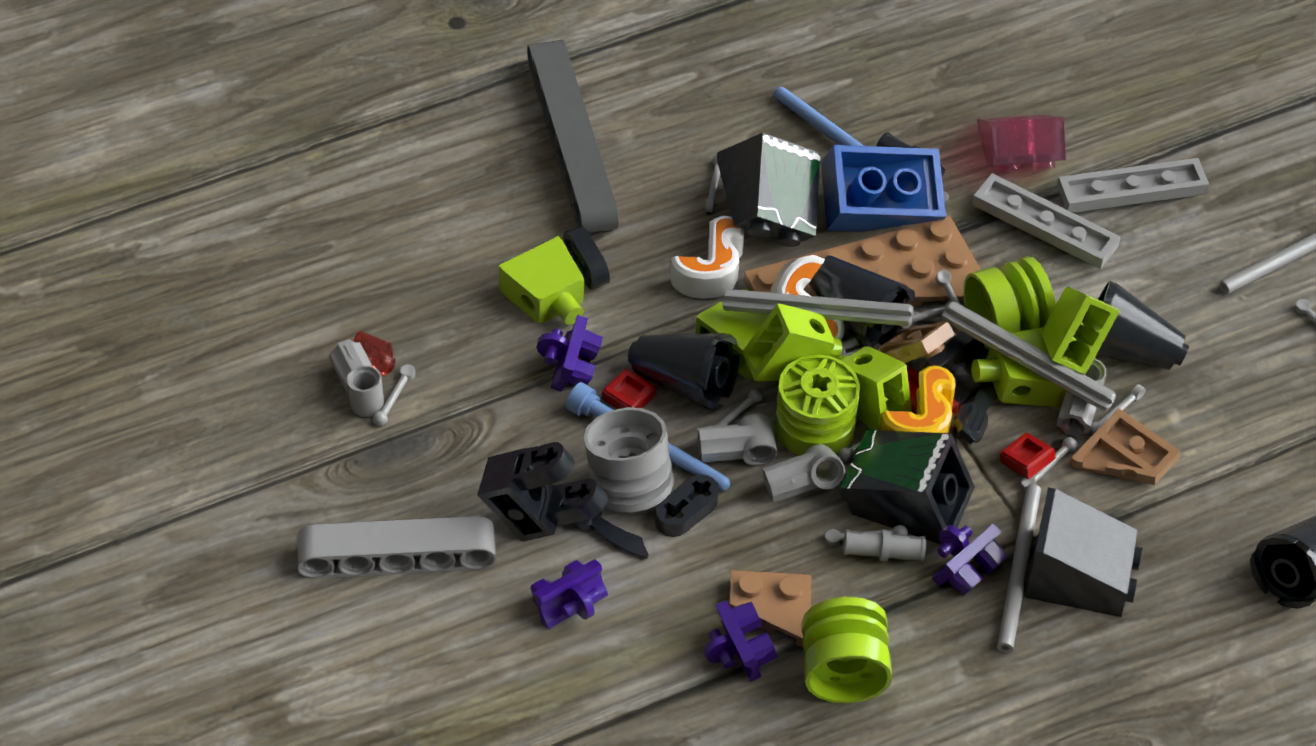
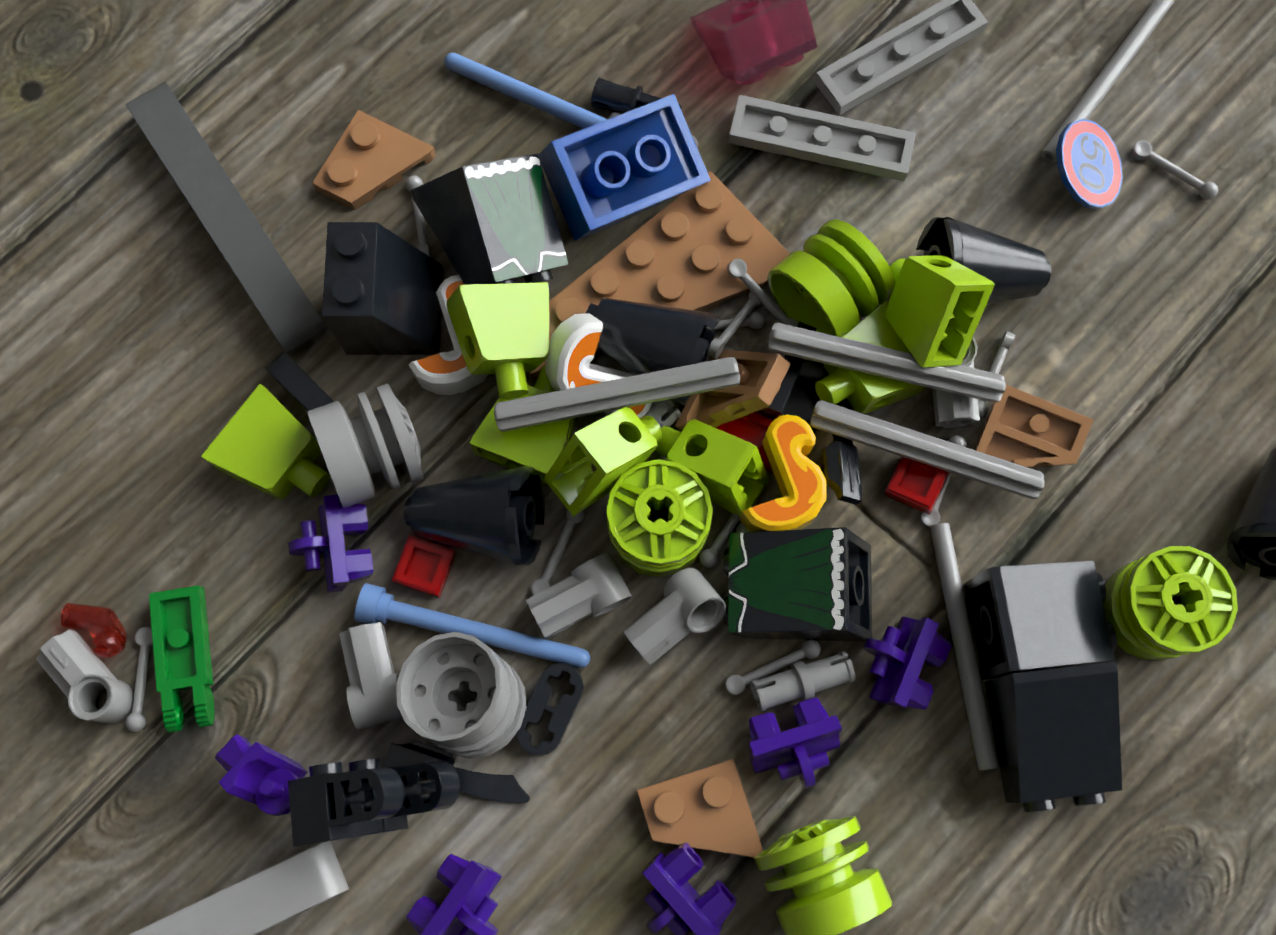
camera: 20 degrees left, 25 degrees up
none -> green hinge [149,585,215,733]
none -> dark purple hips [215,734,308,816]
none -> light grey wheel [307,383,424,508]
none -> medium nougat wing [312,110,436,210]
none -> black slope [322,222,443,355]
none -> light grey piece [339,622,403,730]
none -> torso [446,282,549,398]
none -> dark purple hips [749,697,842,789]
none -> light grey axle [810,400,1045,499]
none -> black slope [984,661,1122,812]
none -> piece [1056,119,1123,209]
none -> lime wheel [1103,546,1238,660]

